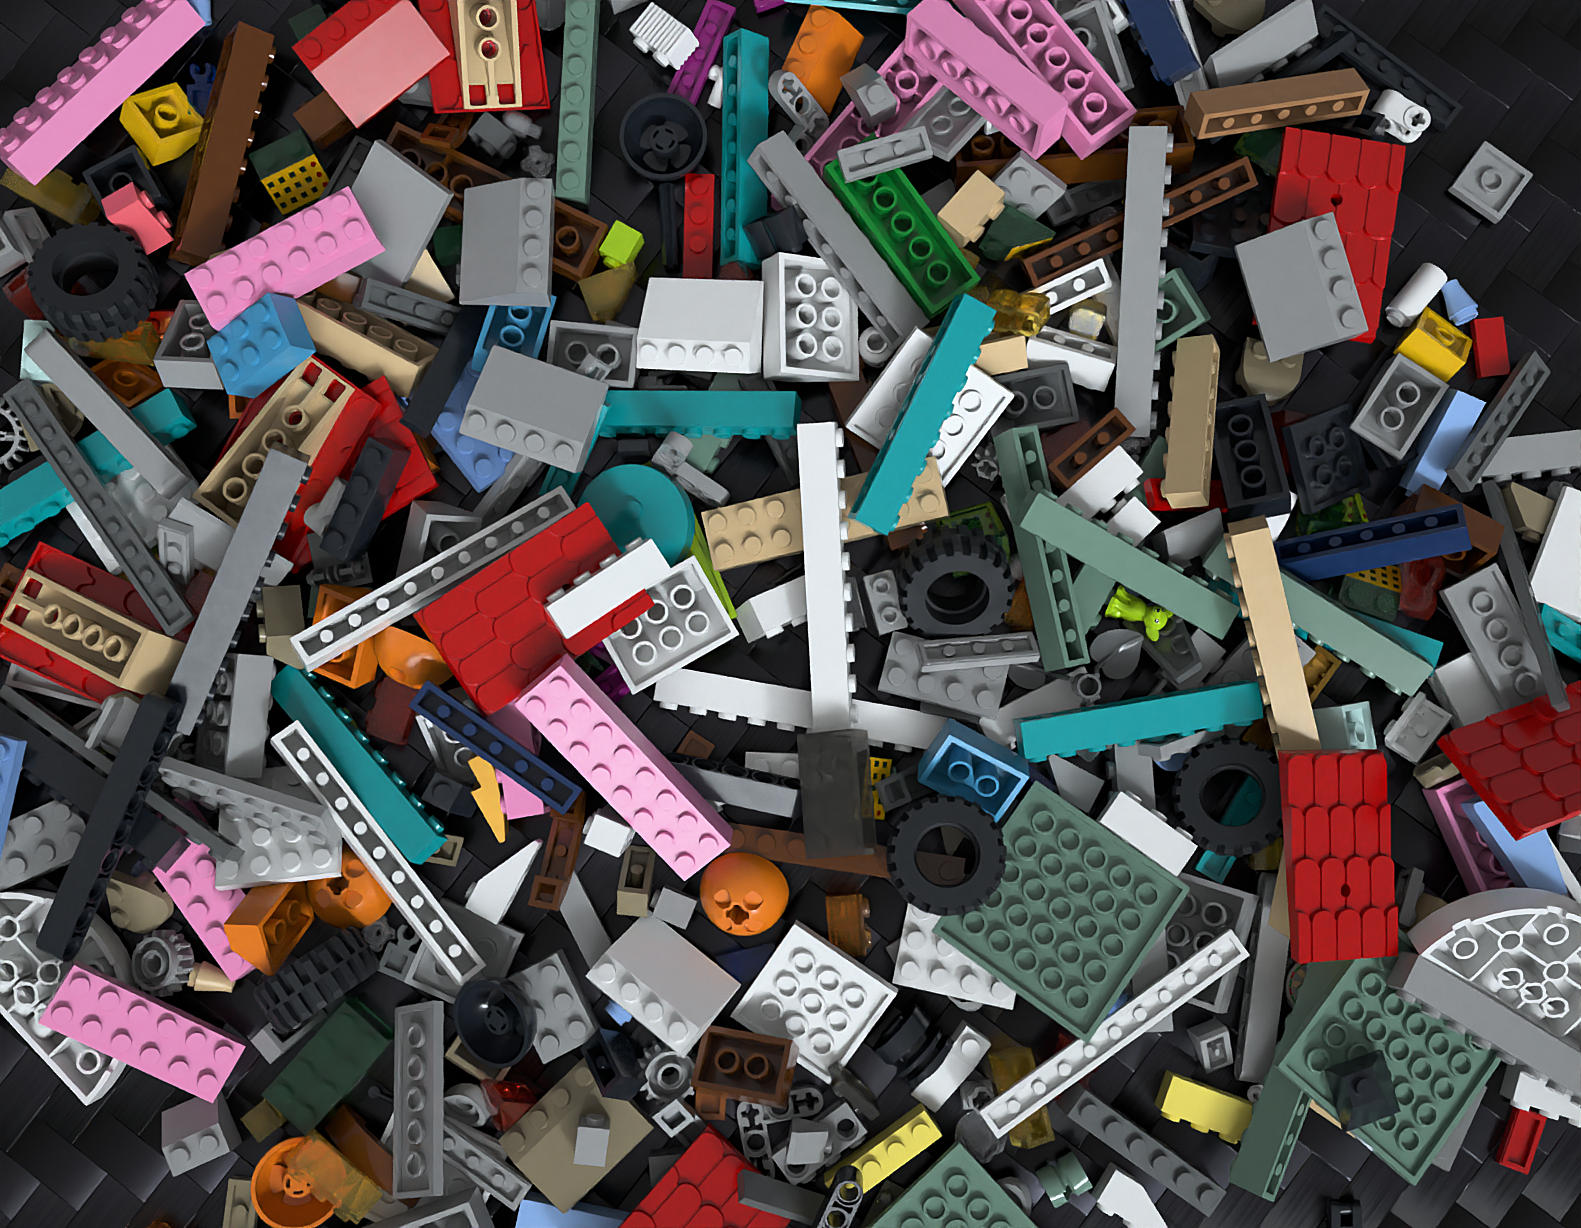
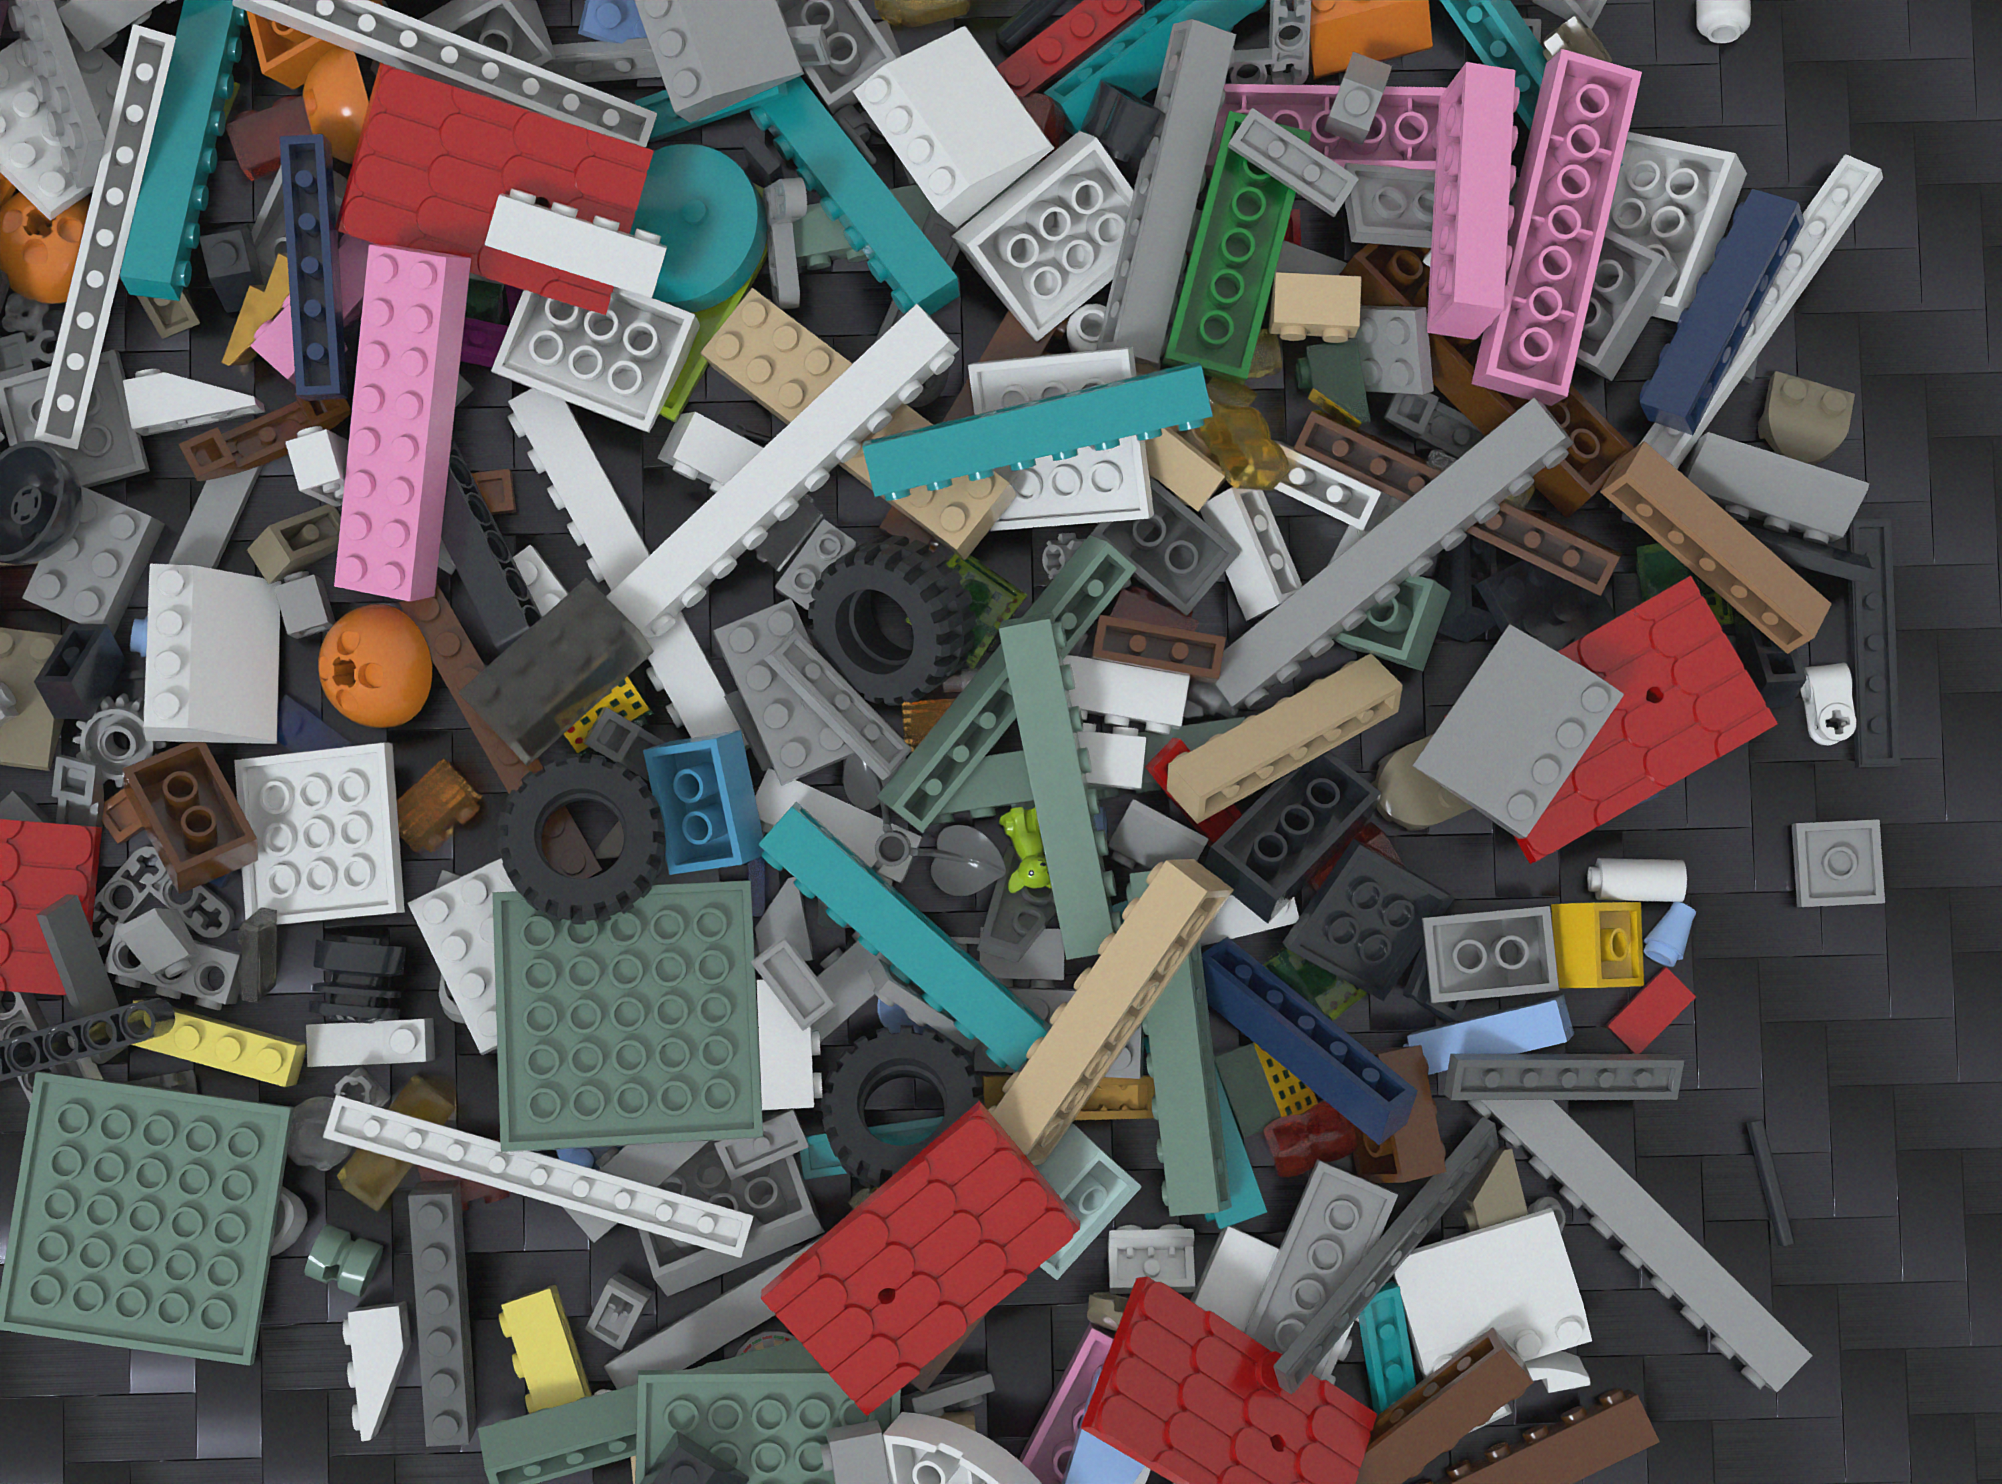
camera: 45 degrees right, 0 degrees up
piece [1069,298,1107,341] -> none
none -> light grey plate [714,1109,809,1180]
none -> light grey tile [751,936,837,1031]

